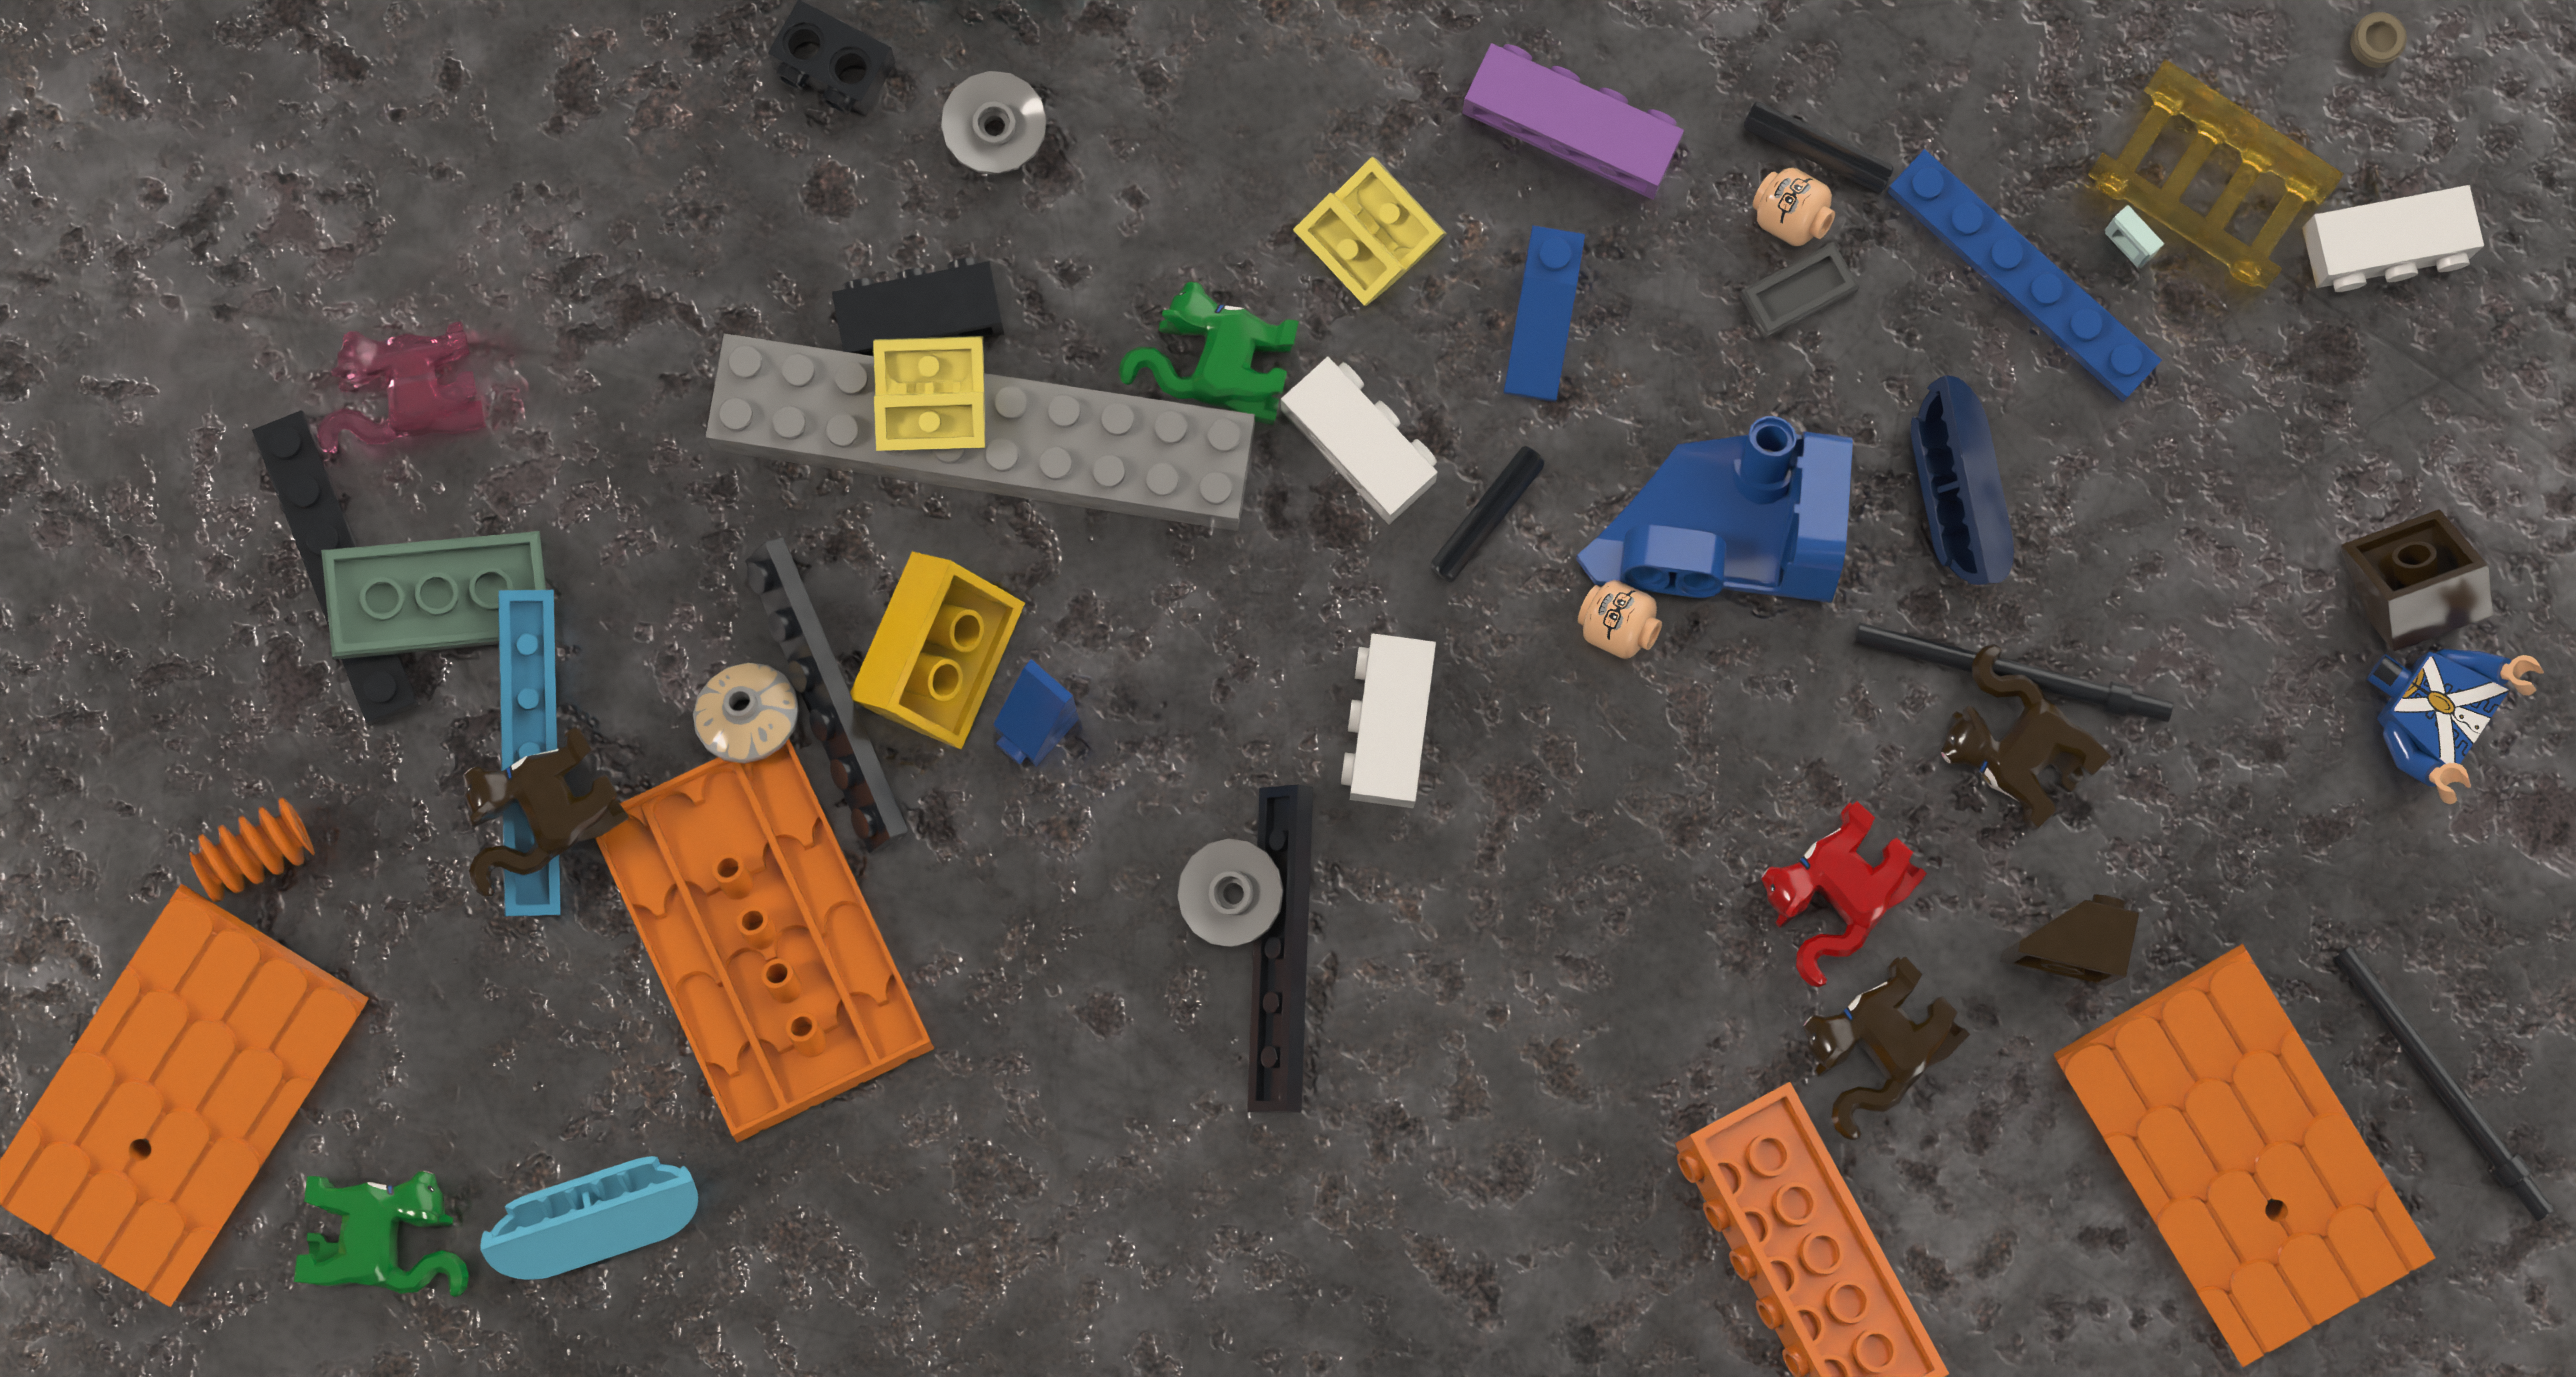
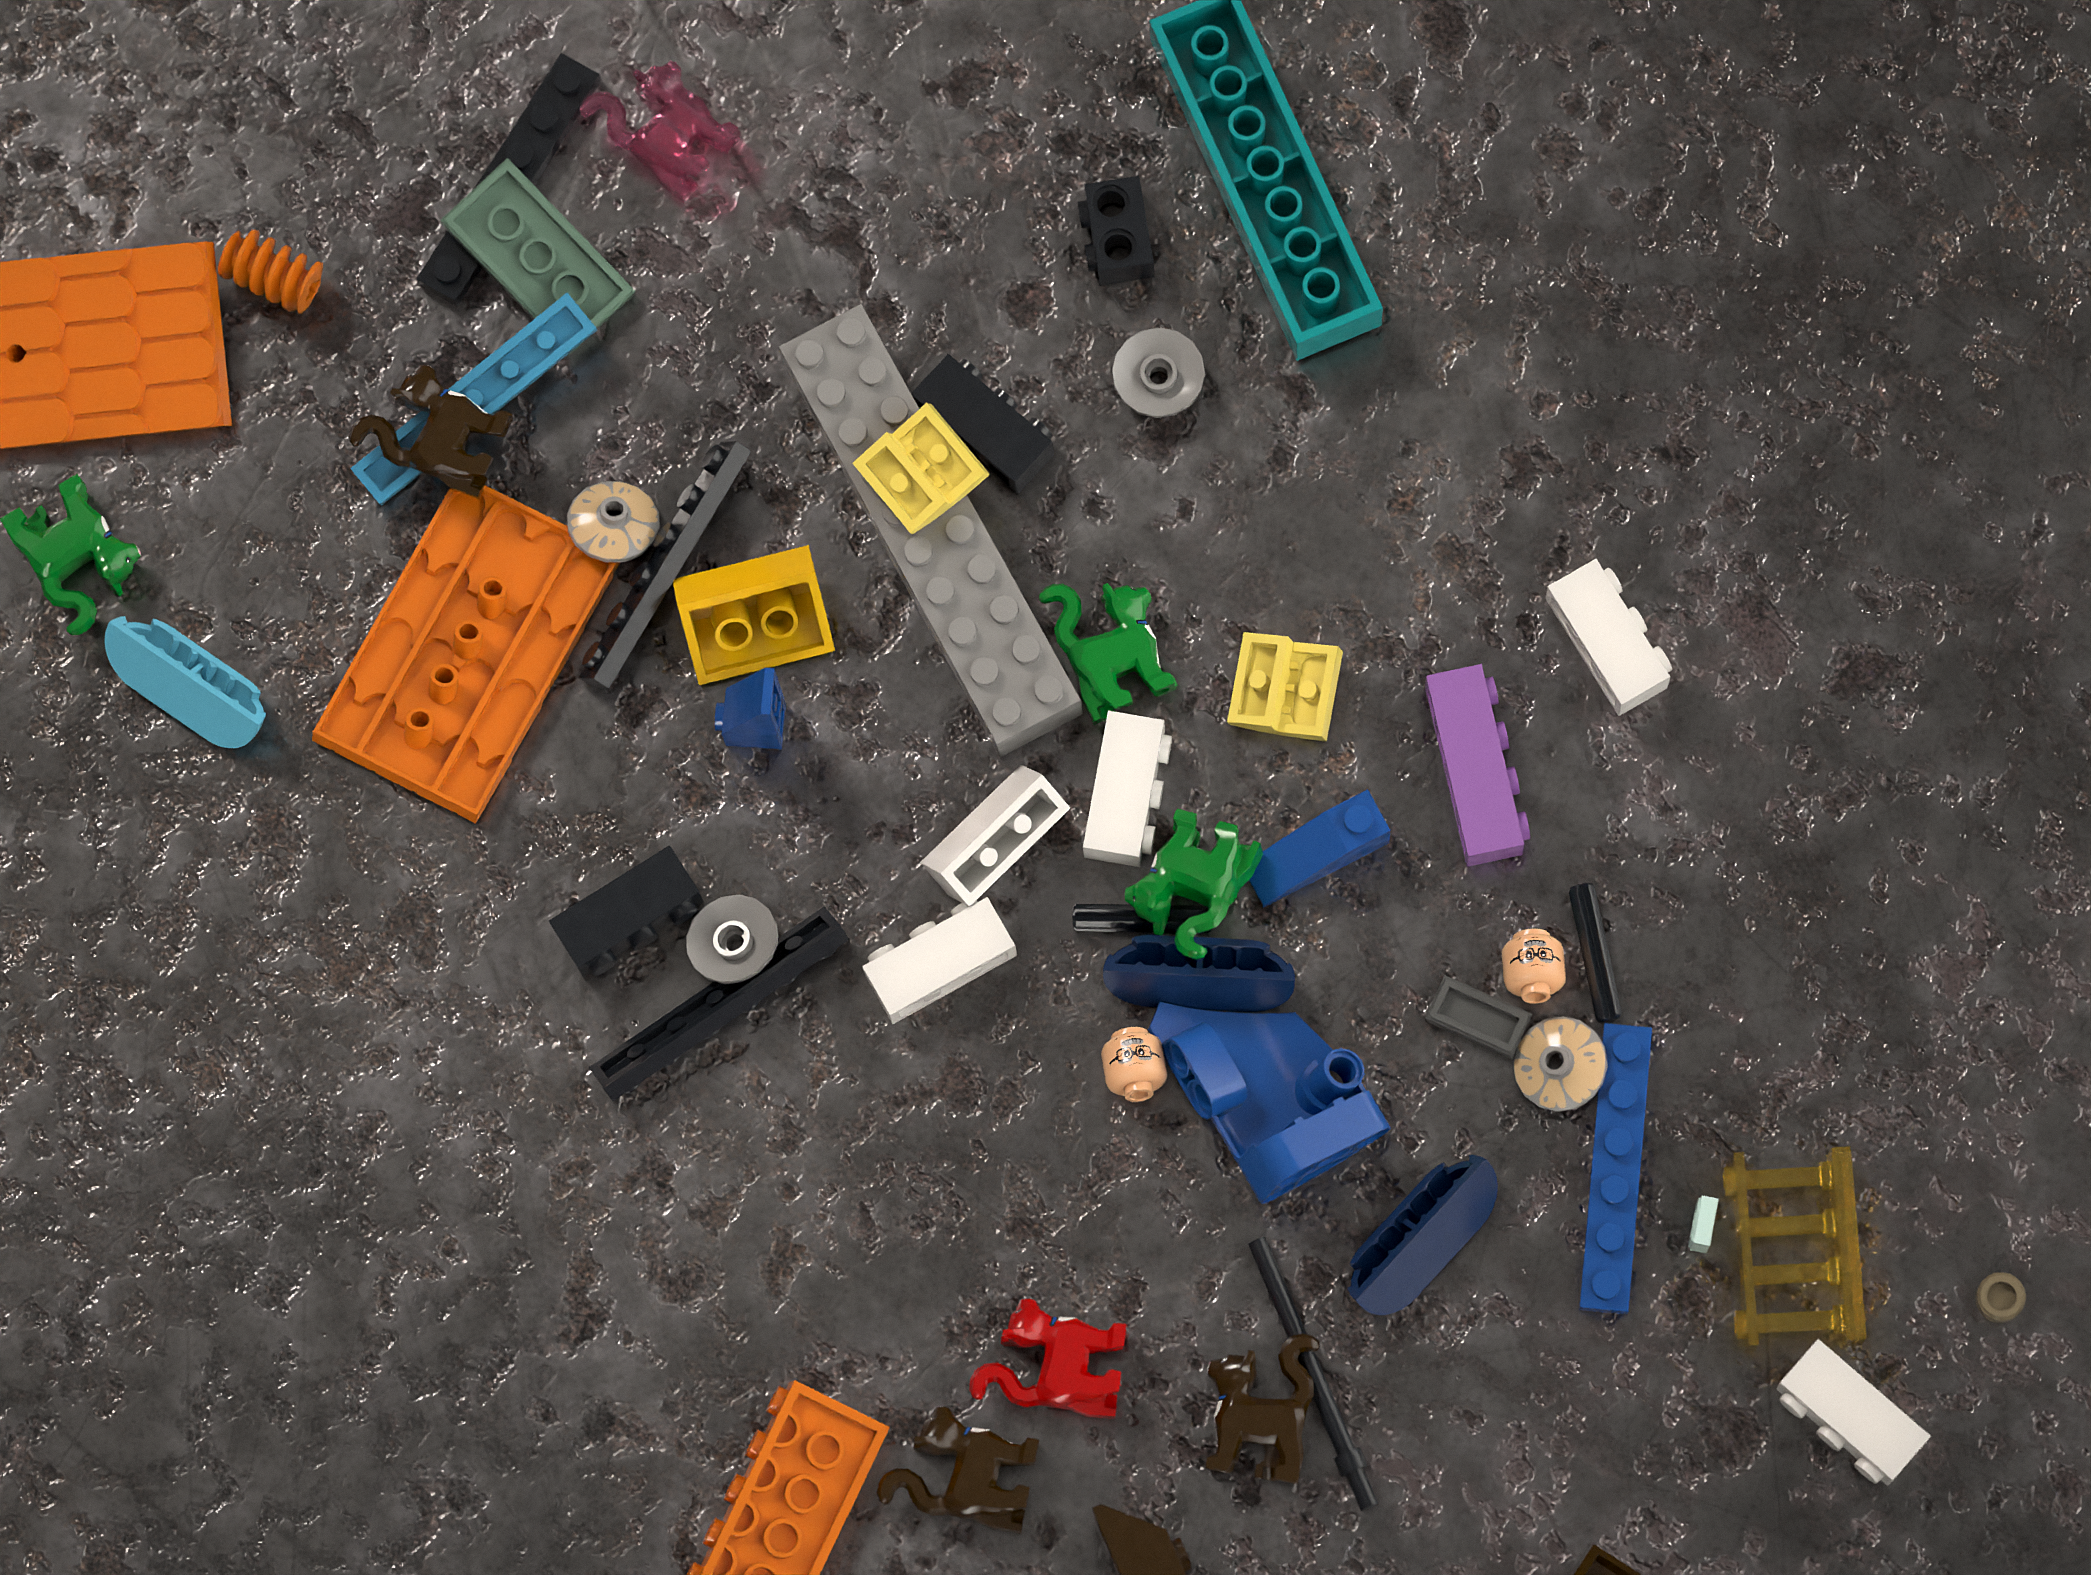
camera: 65 degrees right, 5 degrees down
none -> black brick [549,845,704,977]
none -> white brick [920,765,1070,907]
none -> dark blue brick [1103,935,1295,1012]
none -> green animal [1125,808,1263,959]
none -> tan dish [1513,1016,1608,1112]

